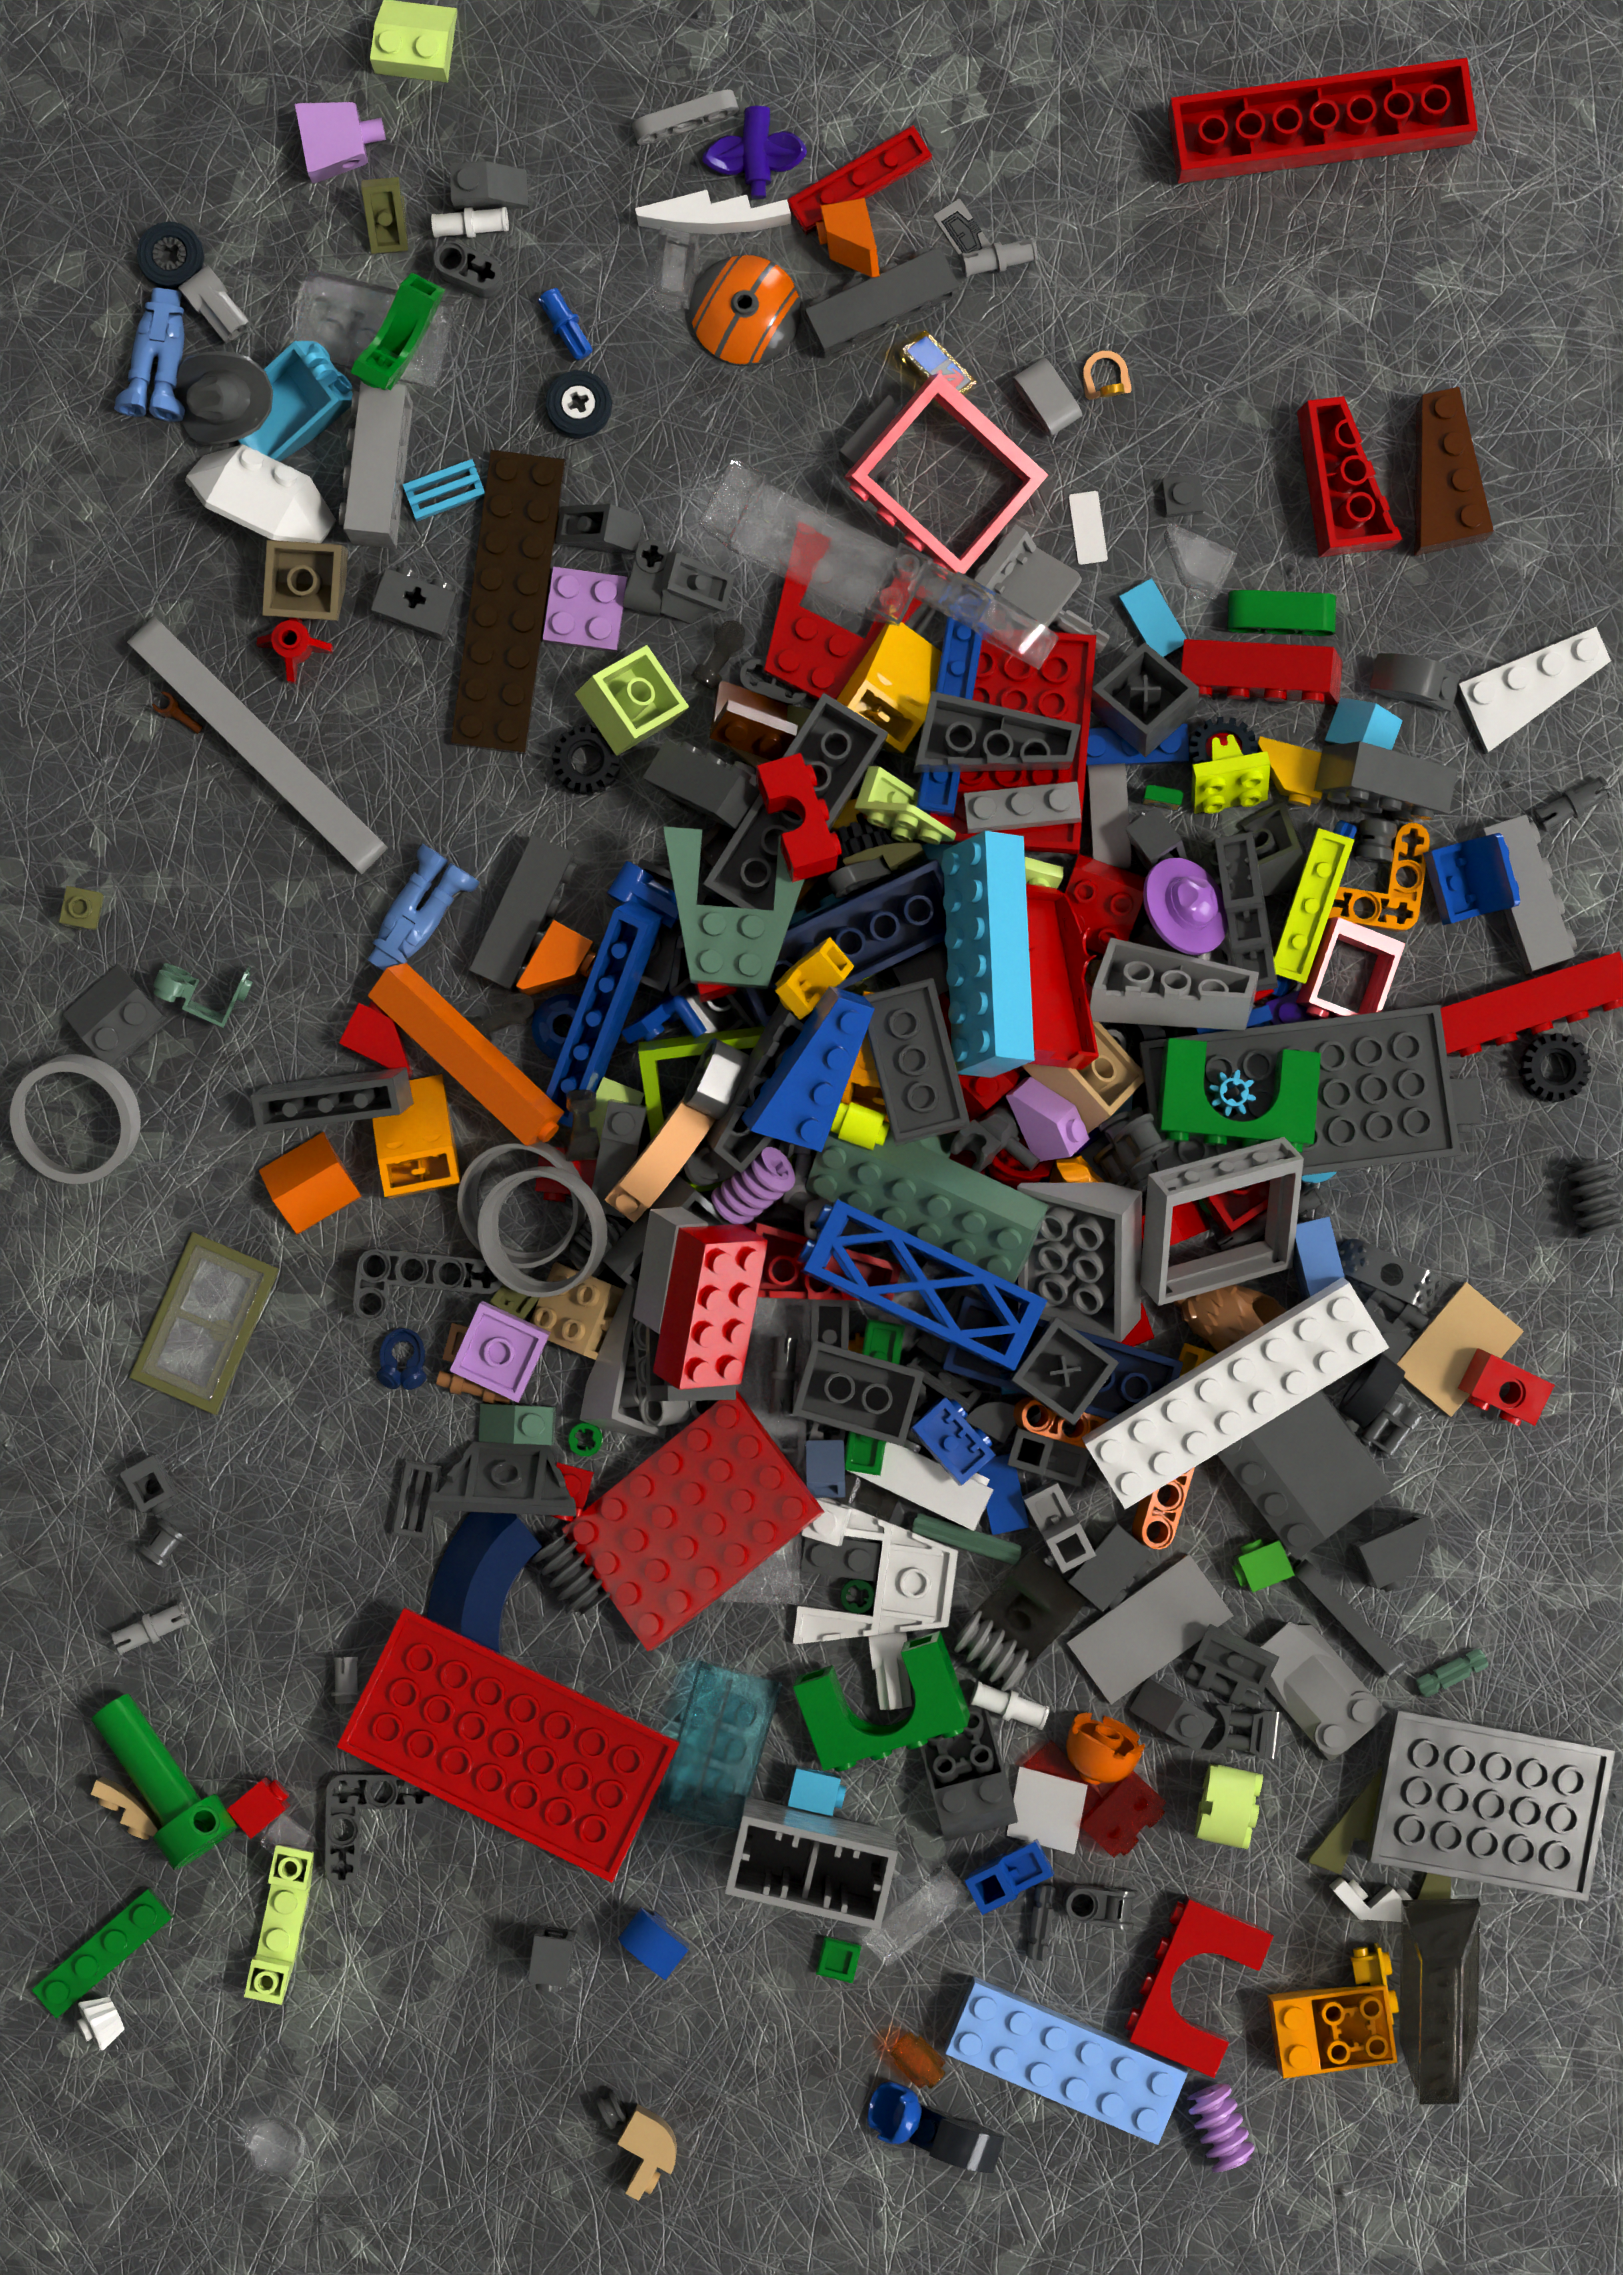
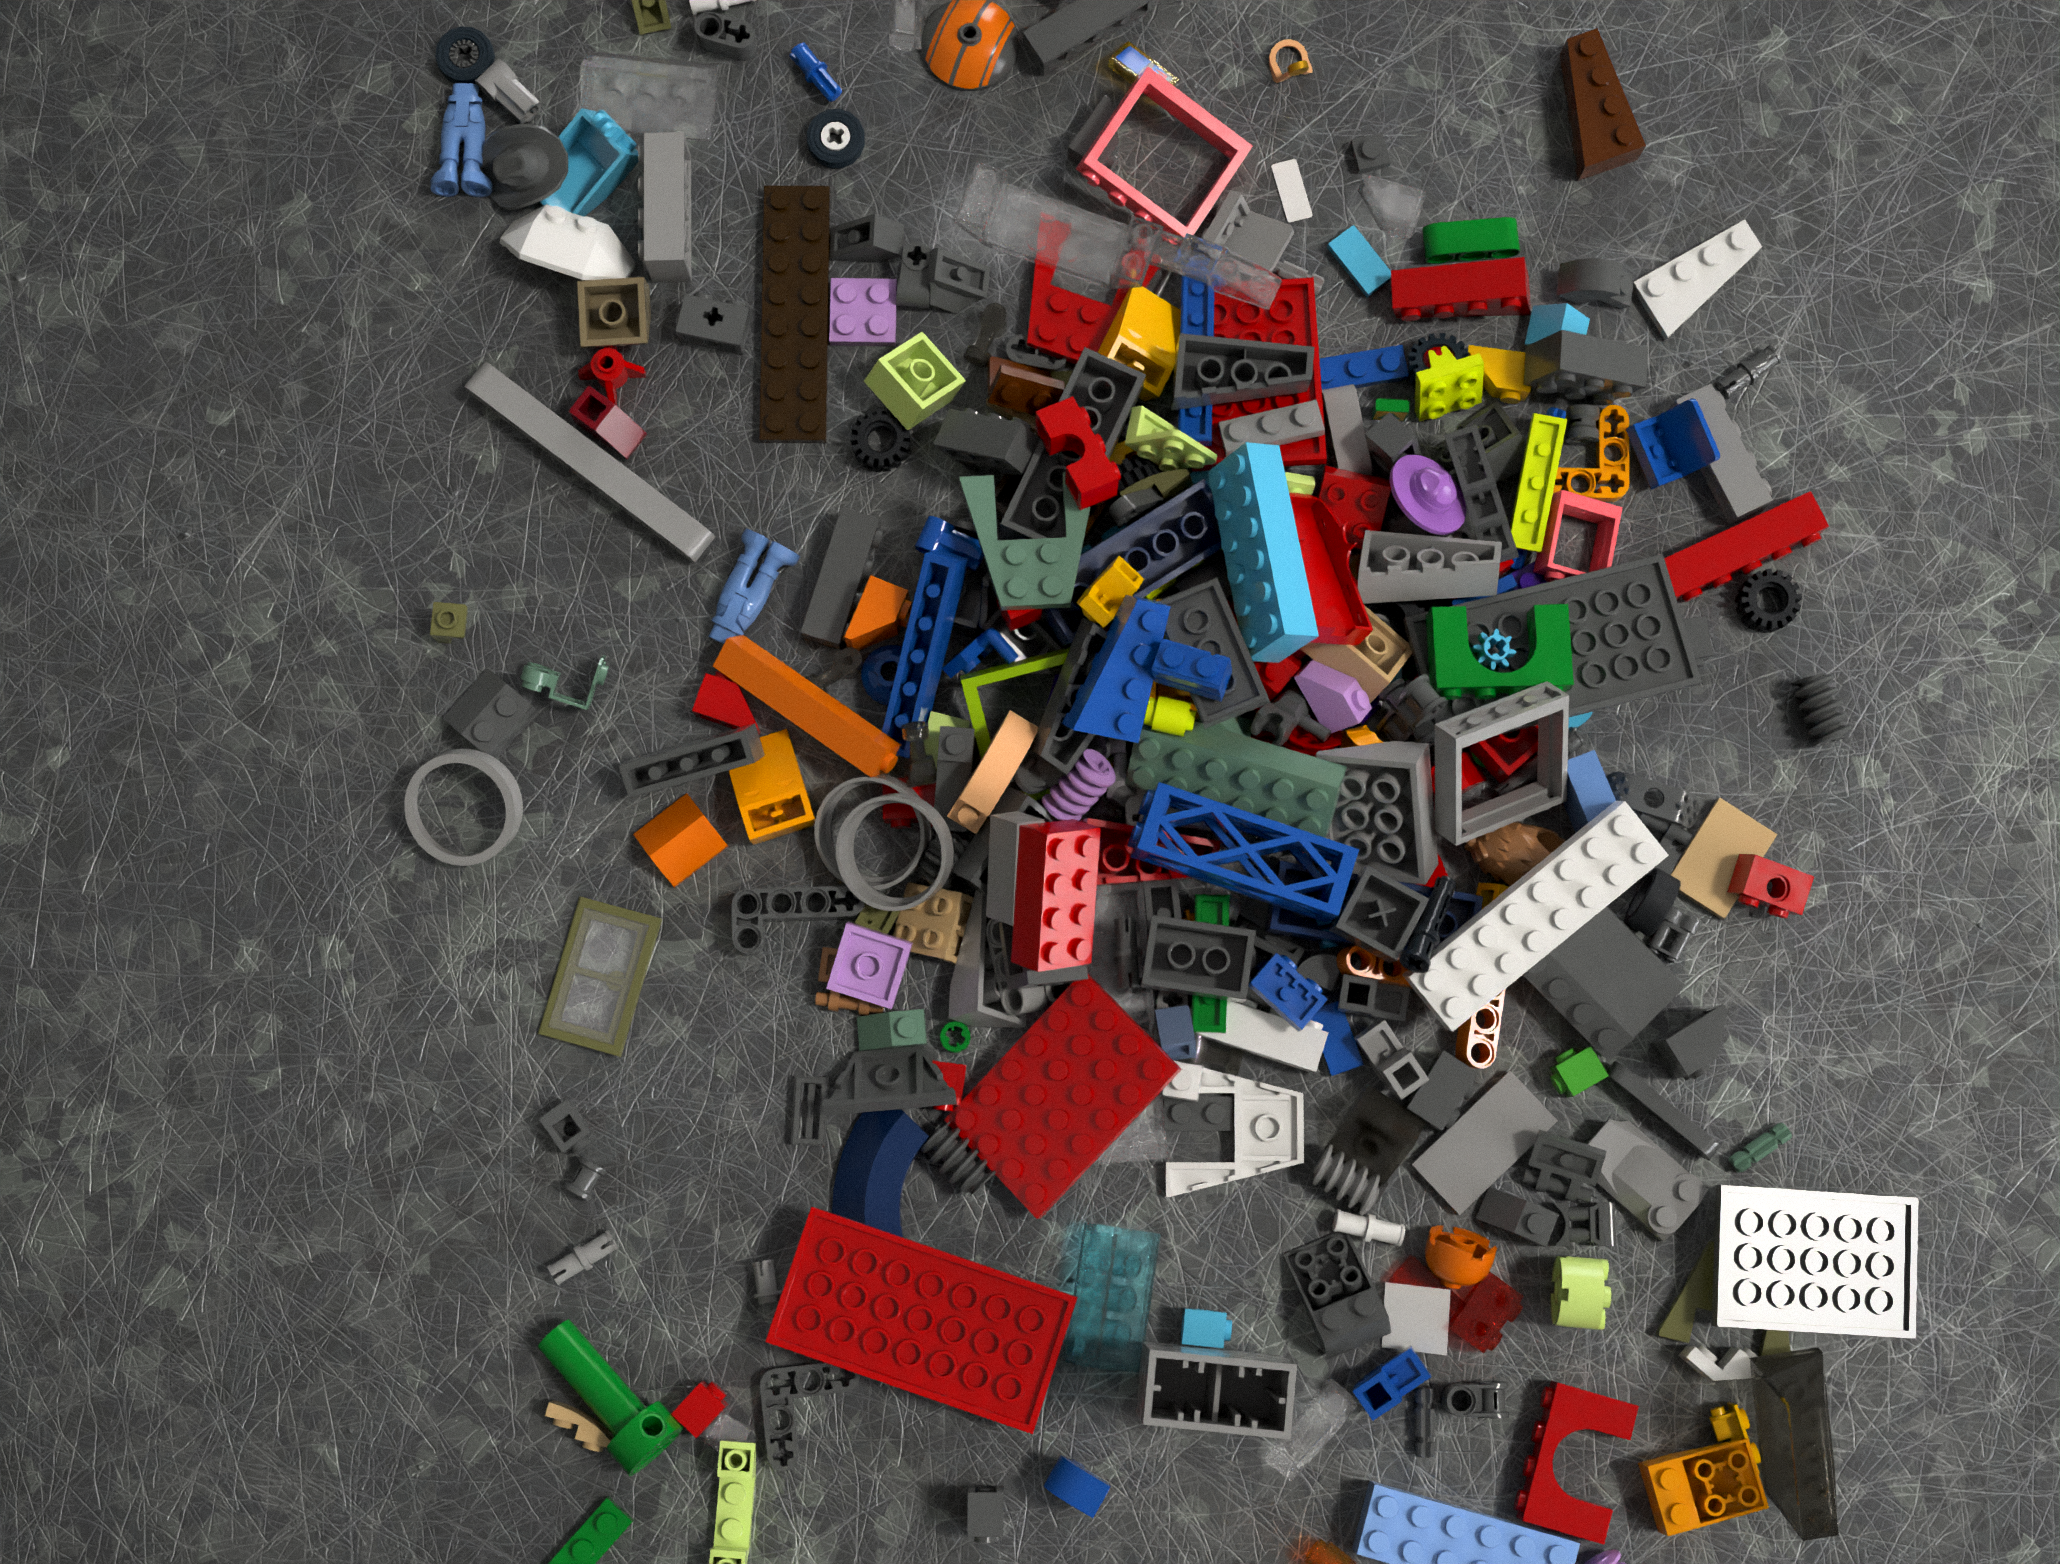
camera: 10 degrees left, 5 degrees down
reddish brown hand [152,692,203,734] -> none
green arch [351,272,445,391] -> none
dark blue piece [376,1328,427,1390] -> none
medium azure tile [402,459,485,521] -> none
dark grey beam [683,1038,750,1120] -> none
green arch [793,1631,970,1772] -> none
green tile [816,1935,862,1983] -> none
dark green bush [840,1579,874,1614] -> none
white piece [868,1632,912,1710] -> none
sand green axle [911,1513,1022,1565] -> none
light grey beam [1012,357,1082,437] -> none
dark grey brick [1091,642,1199,757] -> none
red wedge [1297,396,1402,557] -> none
none -> dark red slope [568,385,647,460]
none -> blue brick [1151,639,1232,702]
none -> black pin [1399,876,1457,973]

